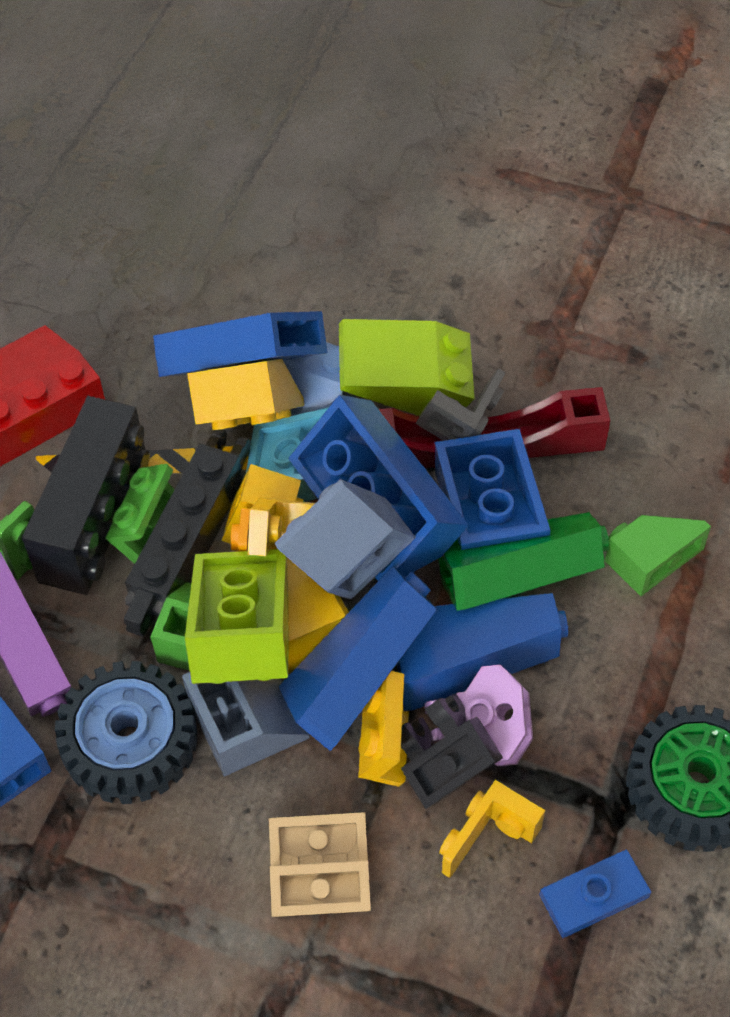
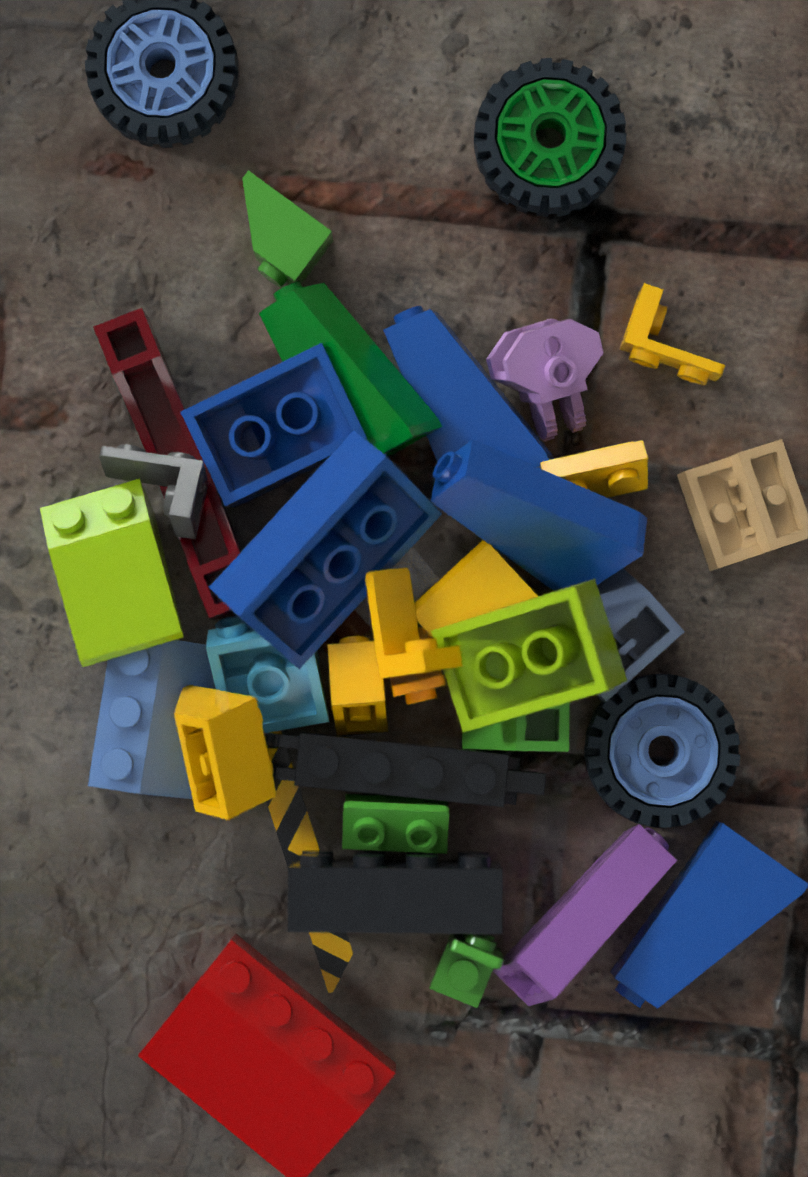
camera: 105 degrees left, 30 degrees up
blue slope [153,311,328,377] -> none
sand blue slope [274,479,416,599] -> none
black plate [401,693,503,809] -> none
blue plate [539,849,651,939] -> none

